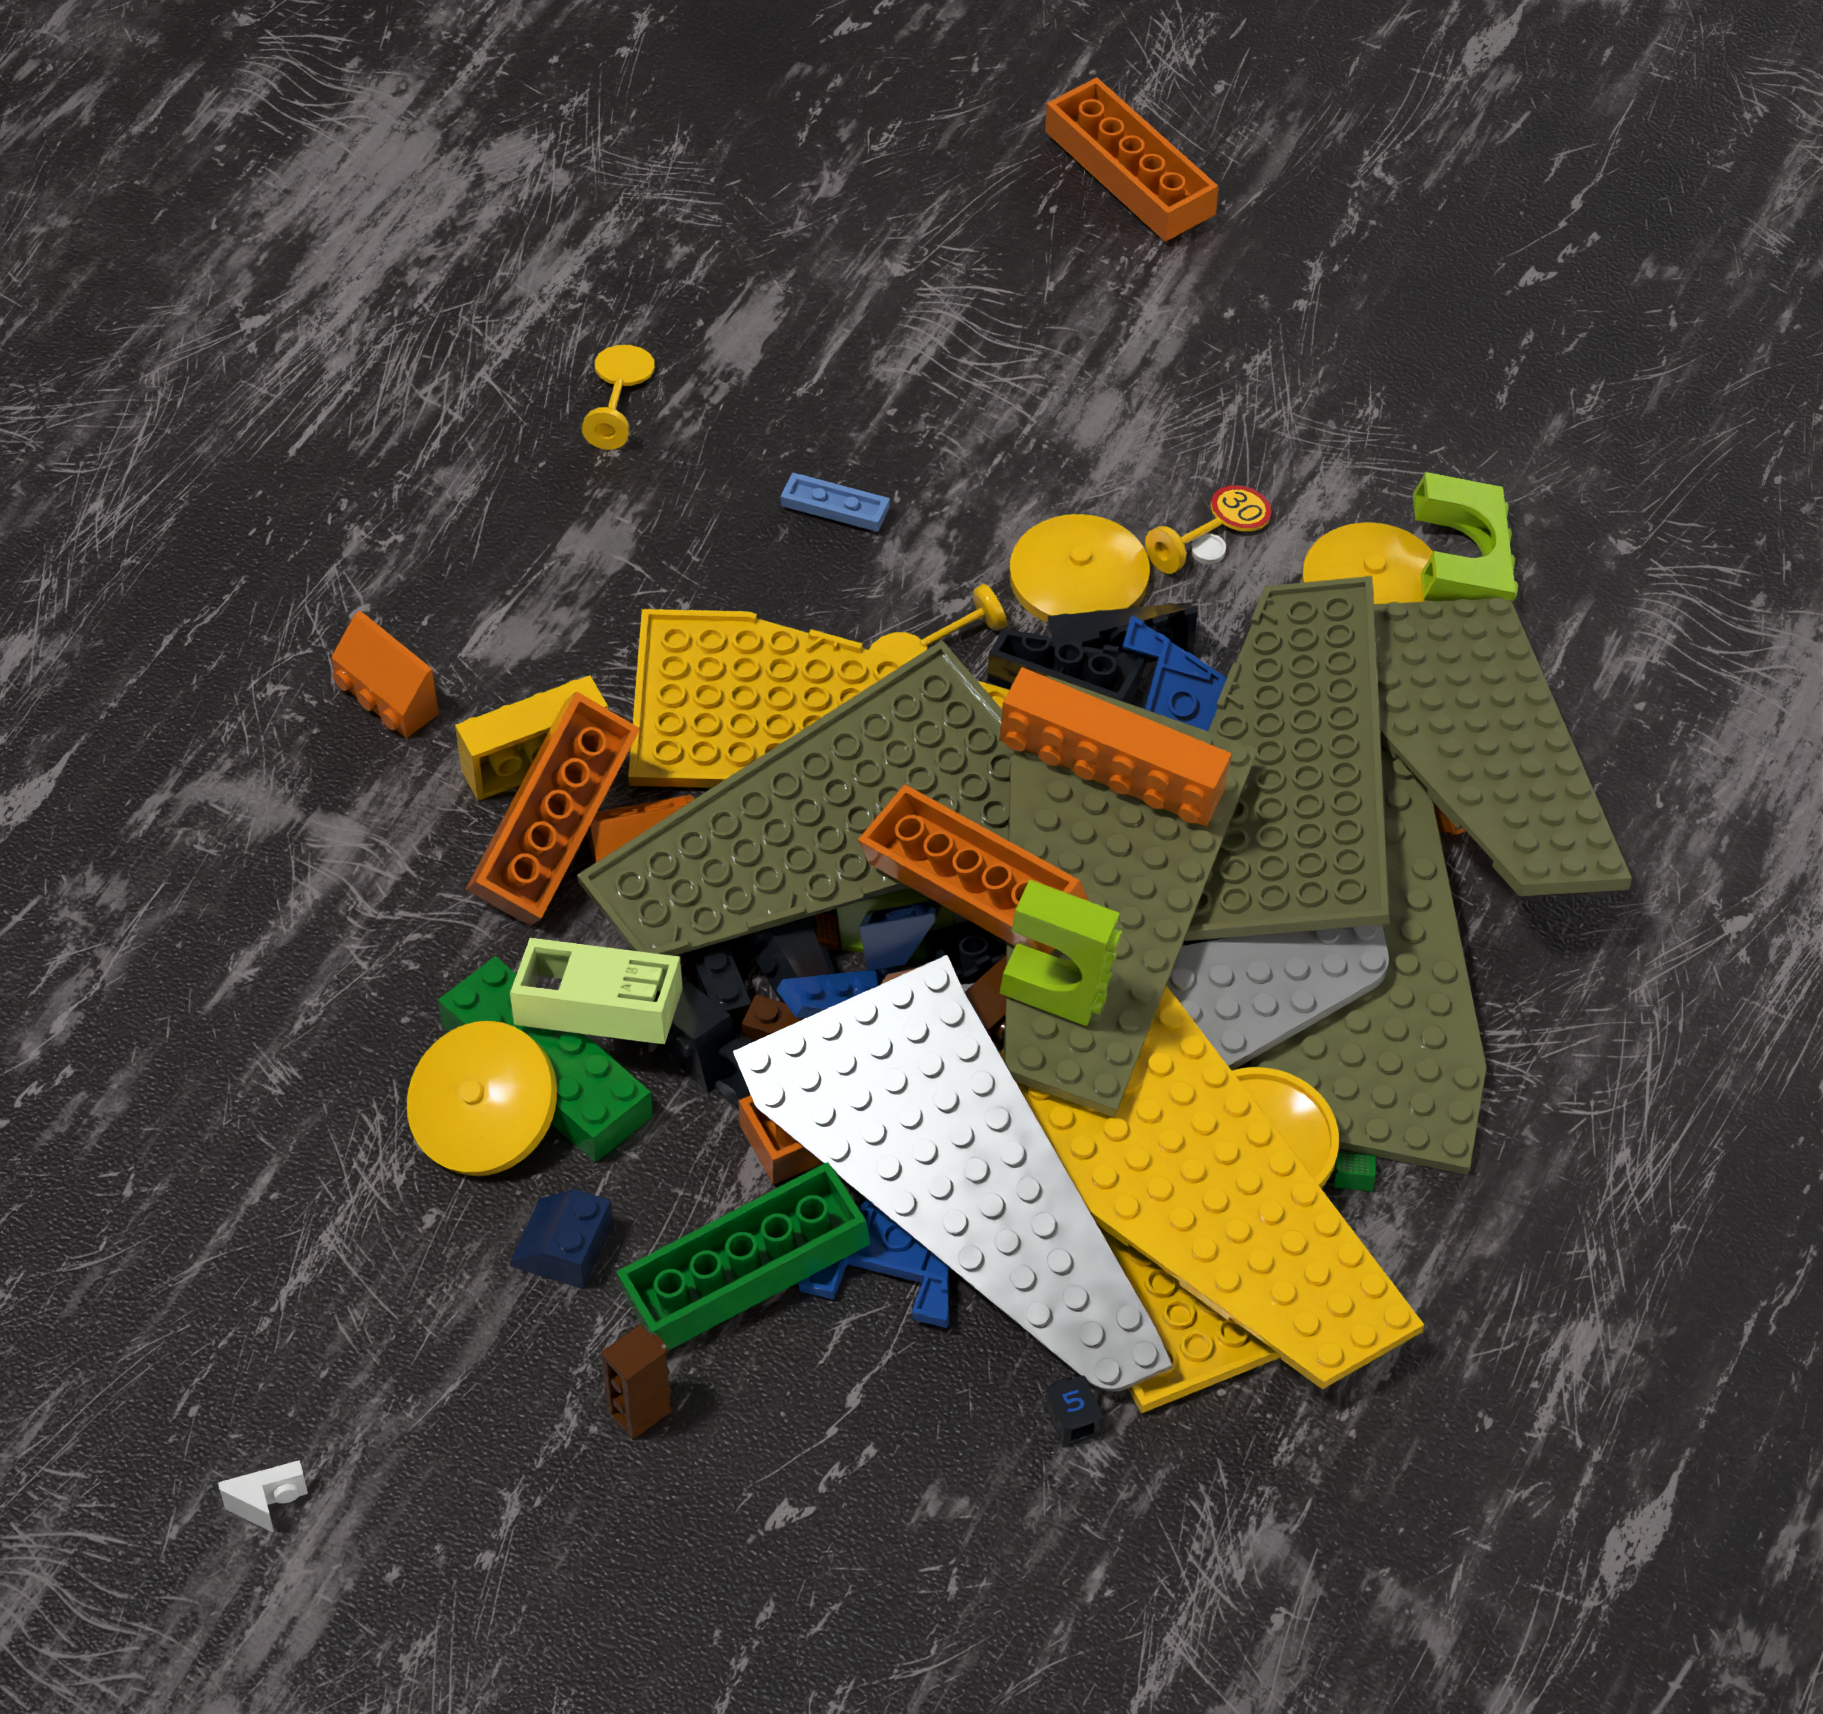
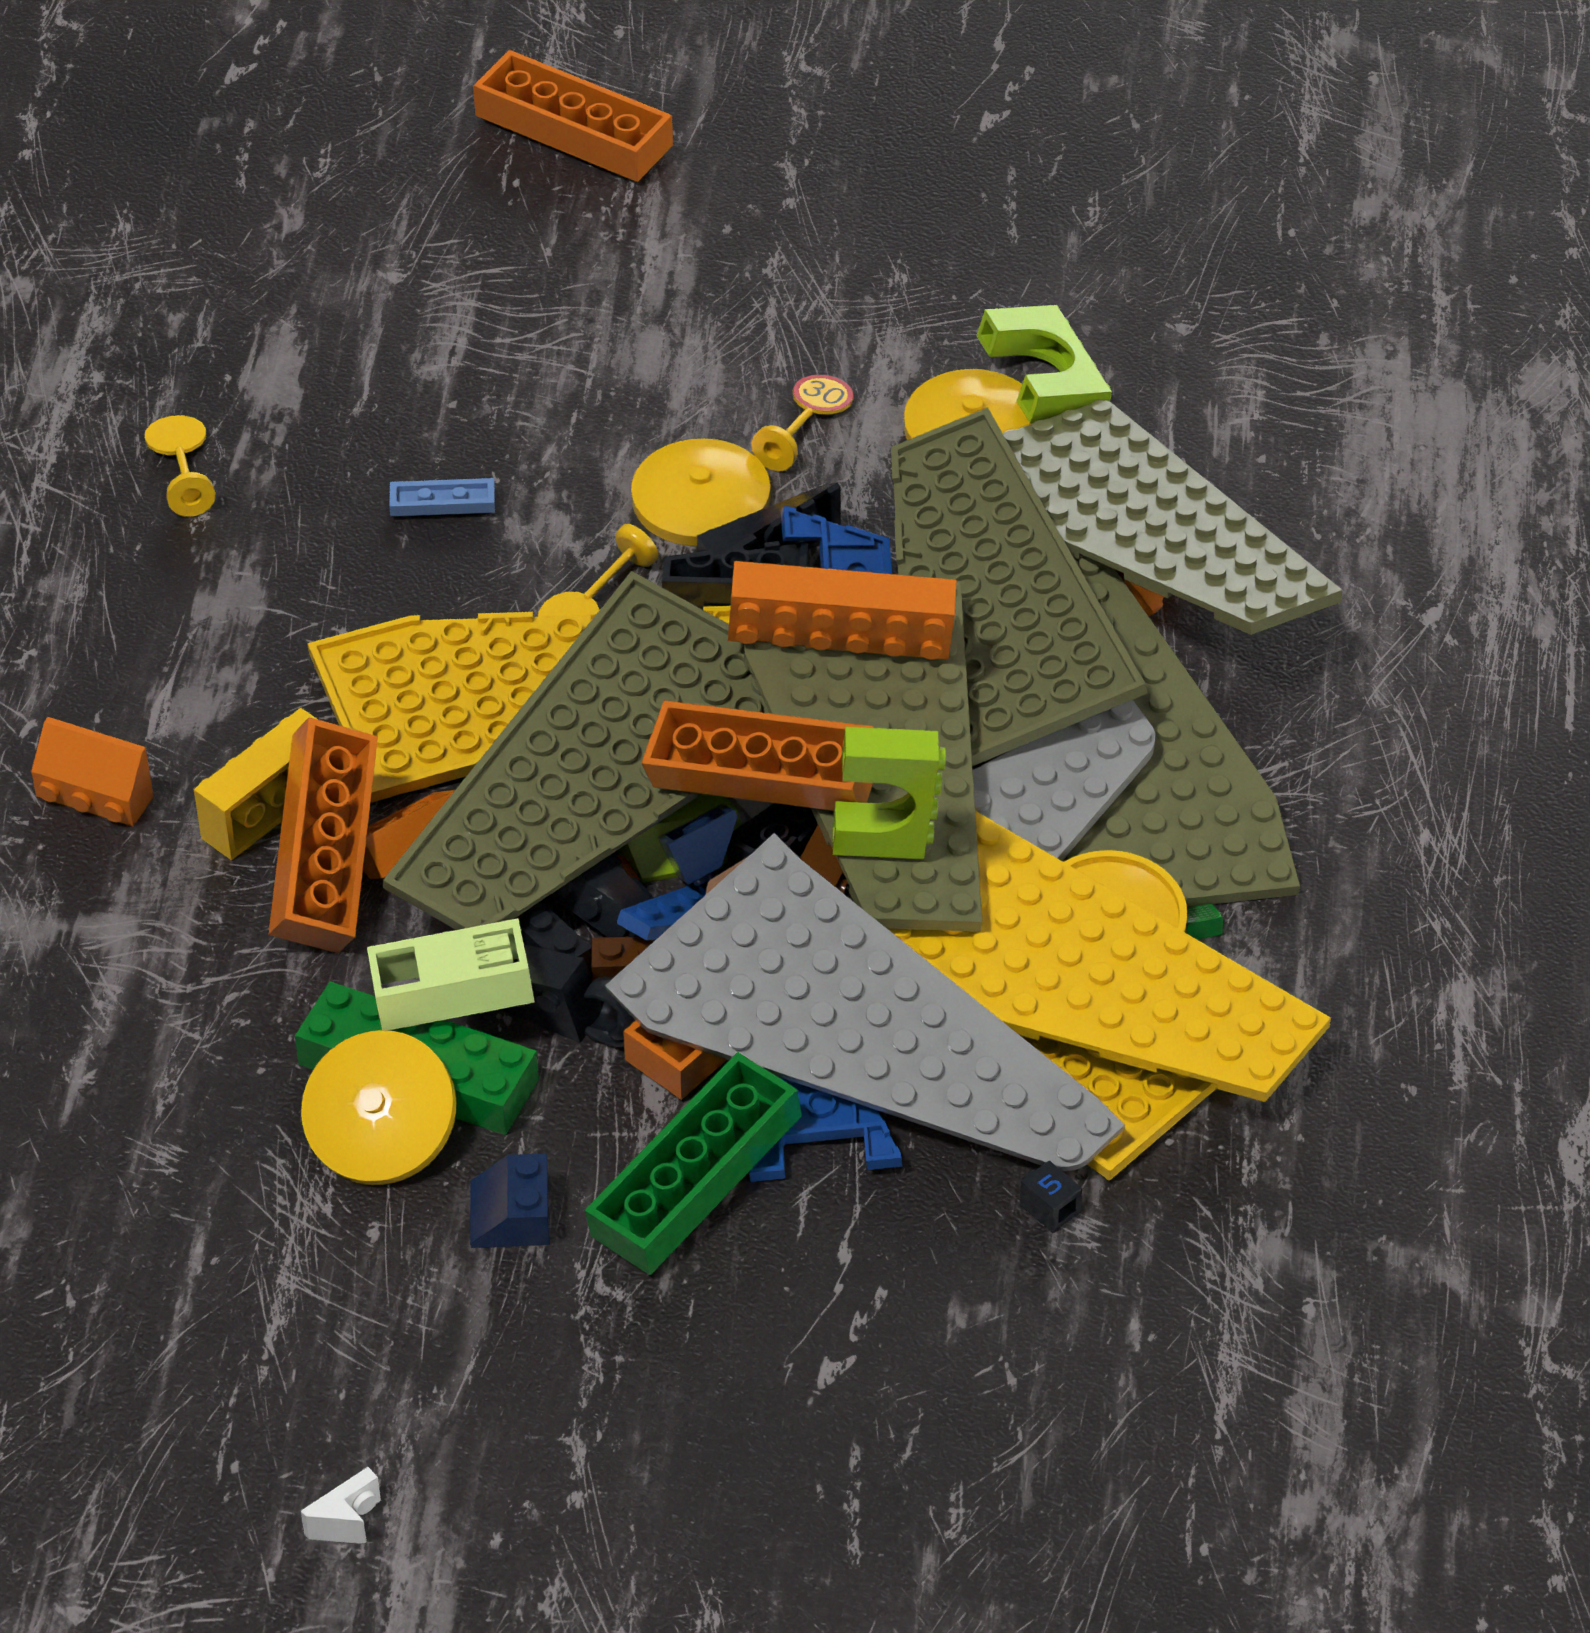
camera: 20 degrees left, 5 degrees down
reddish brown brick [601,1324,672,1440] -> none
white piece [1191,534,1226,564] -> none

